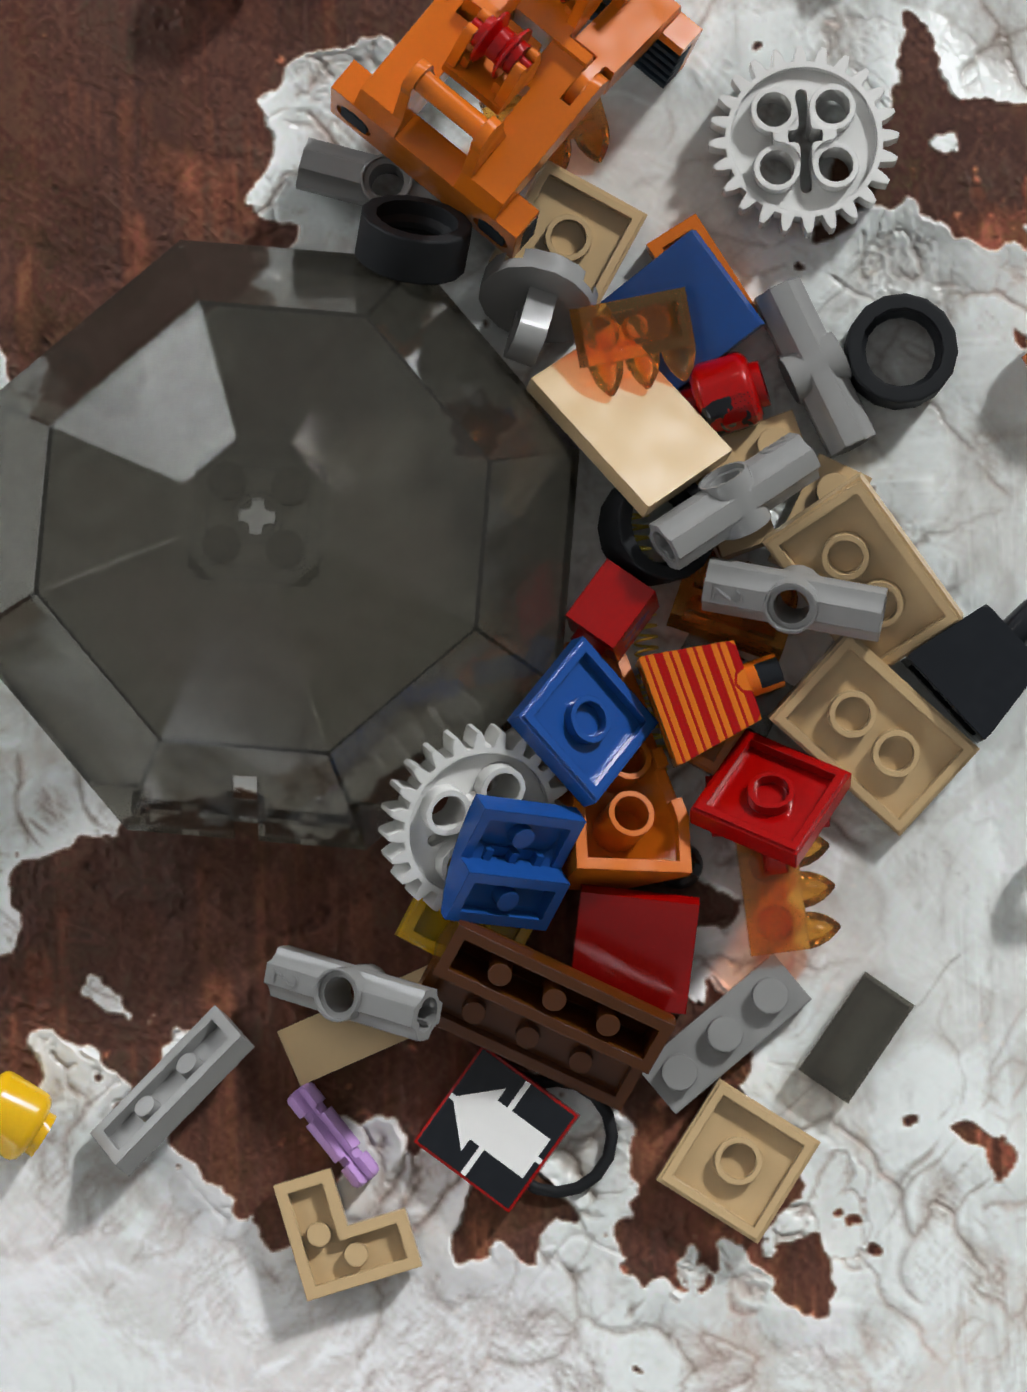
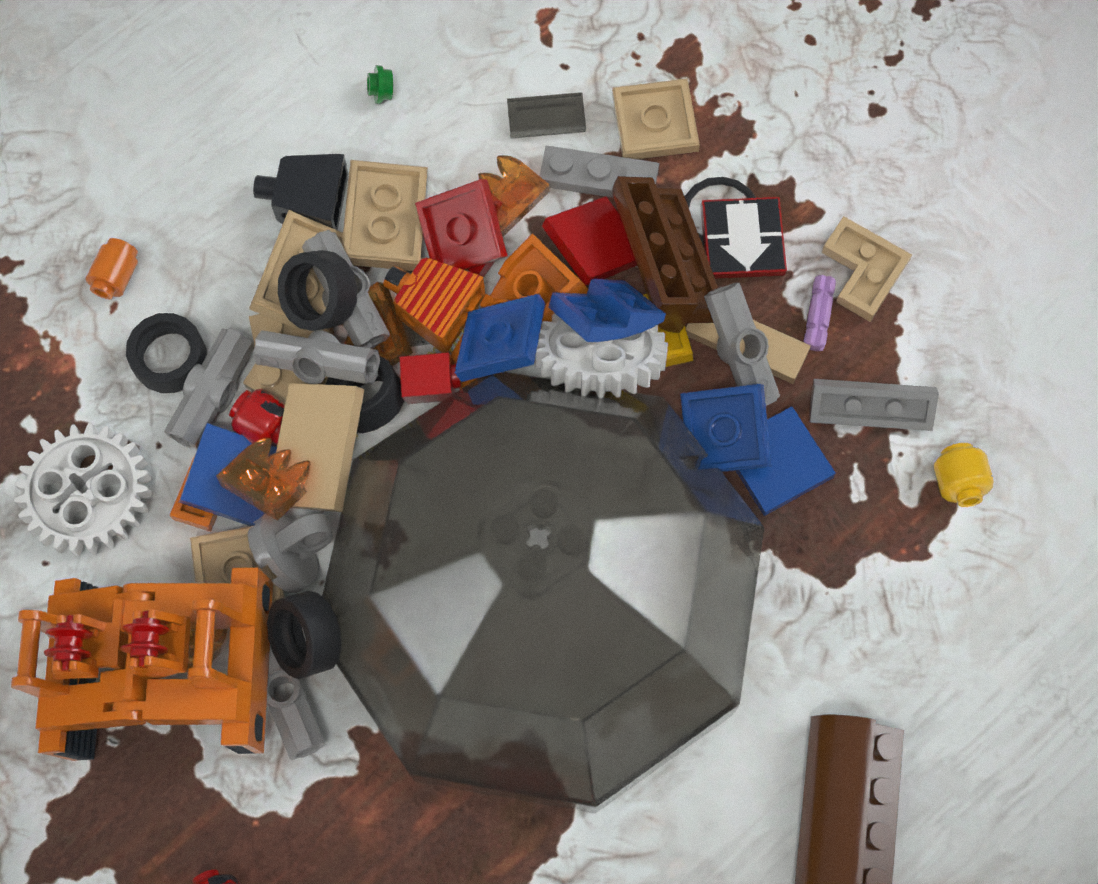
camera: 130 degrees left, 15 degrees down
none -> black tyre [277,250,358,331]
none -> blue tile [680,384,772,475]
none -> blue tile [736,406,836,516]

